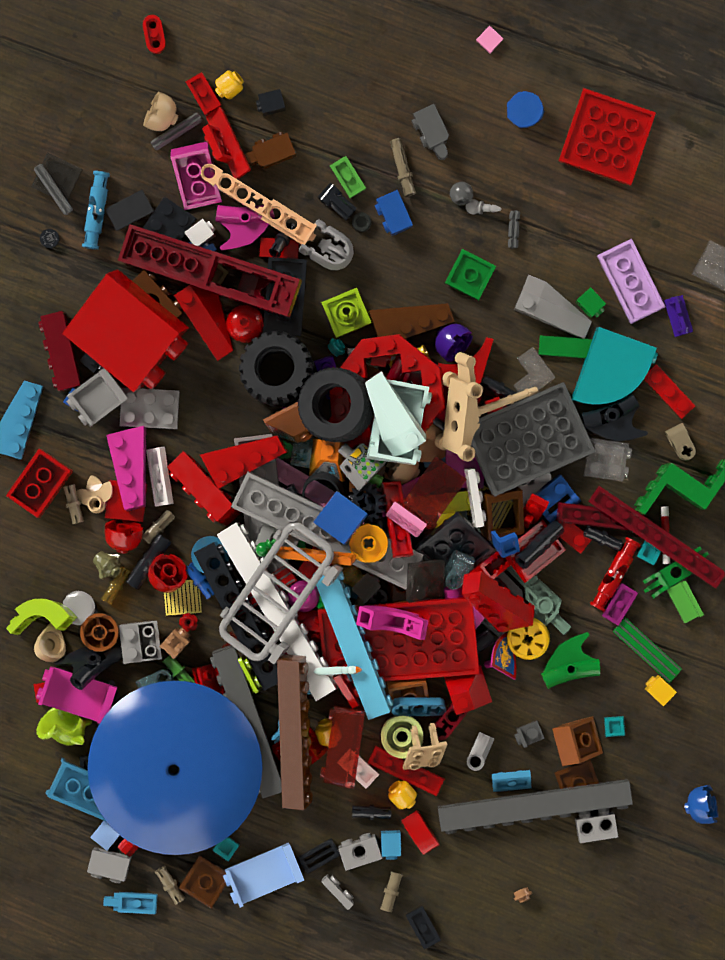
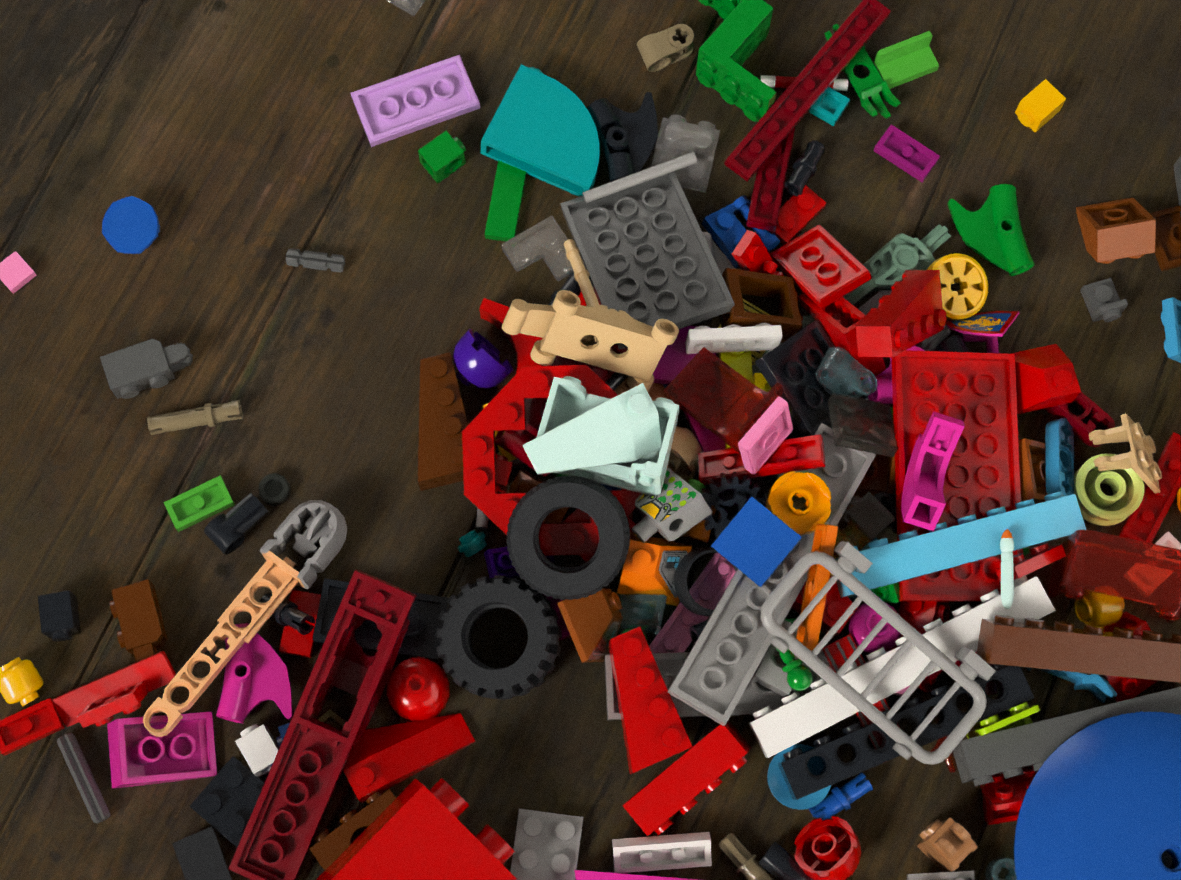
camera: 90 degrees left, 15 degrees down
tan cylinder [143,92,178,131] -> none
bright green axle [163,655,195,683] -> none
light yellow sticker [164,580,202,616] -> none
red plate [179,613,198,632] -> none
lime plate [321,288,372,338] -> none
blue brick [374,190,413,236] -> none
green plate [444,249,496,301] -> none
dark grey piece [450,181,474,205] -> none
light grey bar [466,199,502,214] -> none
light grey piece [466,732,494,771] -> none
blue panel [491,530,520,558] -> none
light grey wedge [514,275,592,339] -> none
black axle [515,520,564,569] -> none
red plate [558,88,656,186] -> none
red piece [590,537,641,612] -> none
teal tile [604,716,625,737] -> none
green tile [612,617,682,683] -> none
red plate [644,364,695,419] -> none
dark purple hinge [664,295,693,337] -> none
none -> light grey bar [582,152,697,204]

